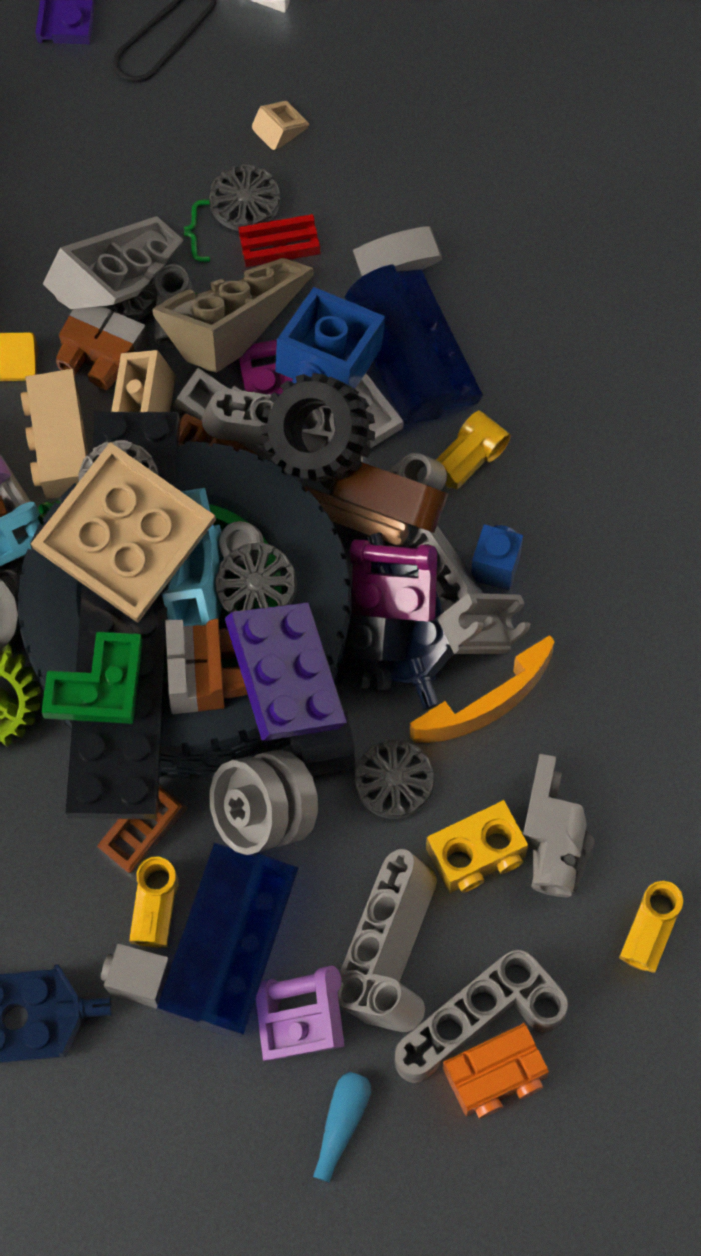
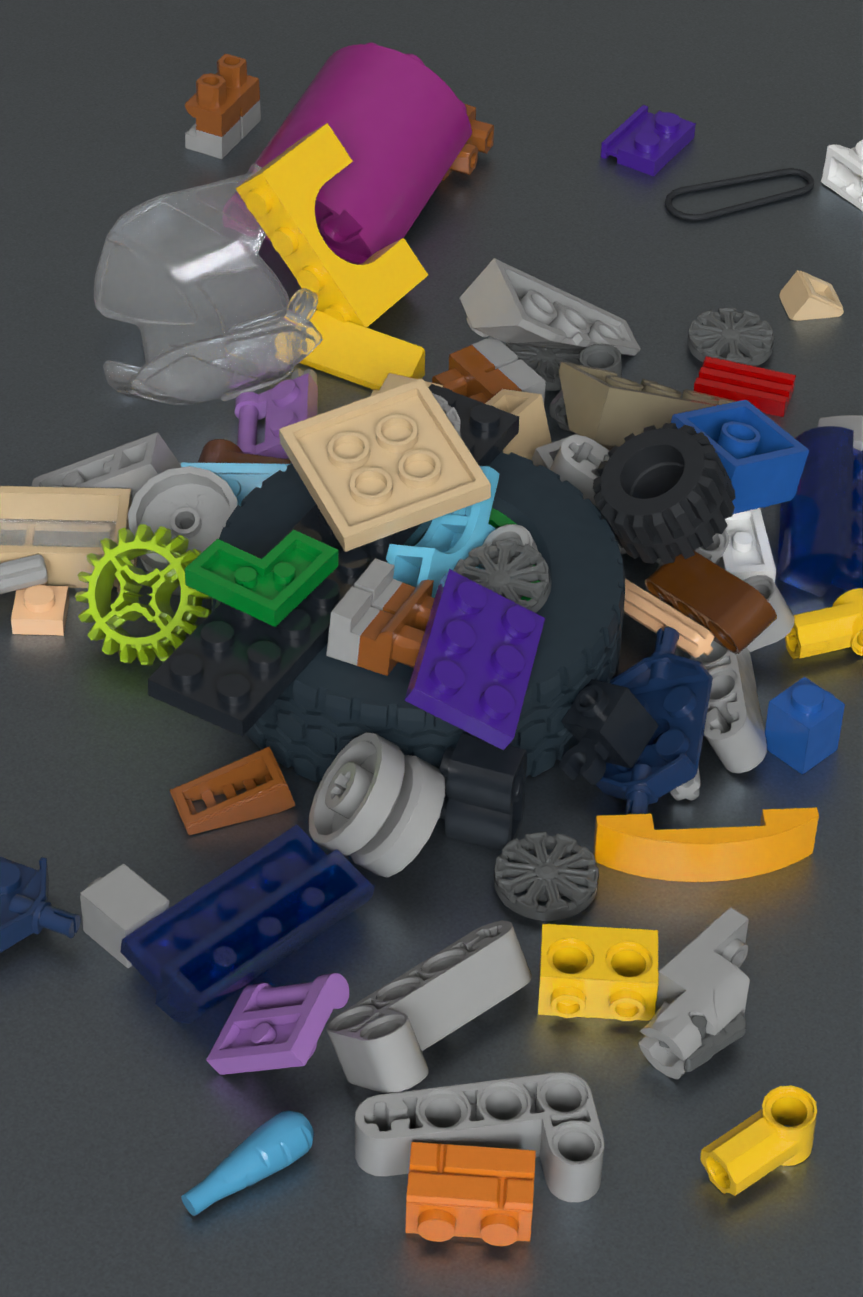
camera: 25 degrees right, 25 degrees down
yellow piece [129,856,179,948] -> none
green piece [184,199,210,262] -> none
magenta plate [350,539,437,622] -> none
light grey hinge [437,593,530,654] -> none

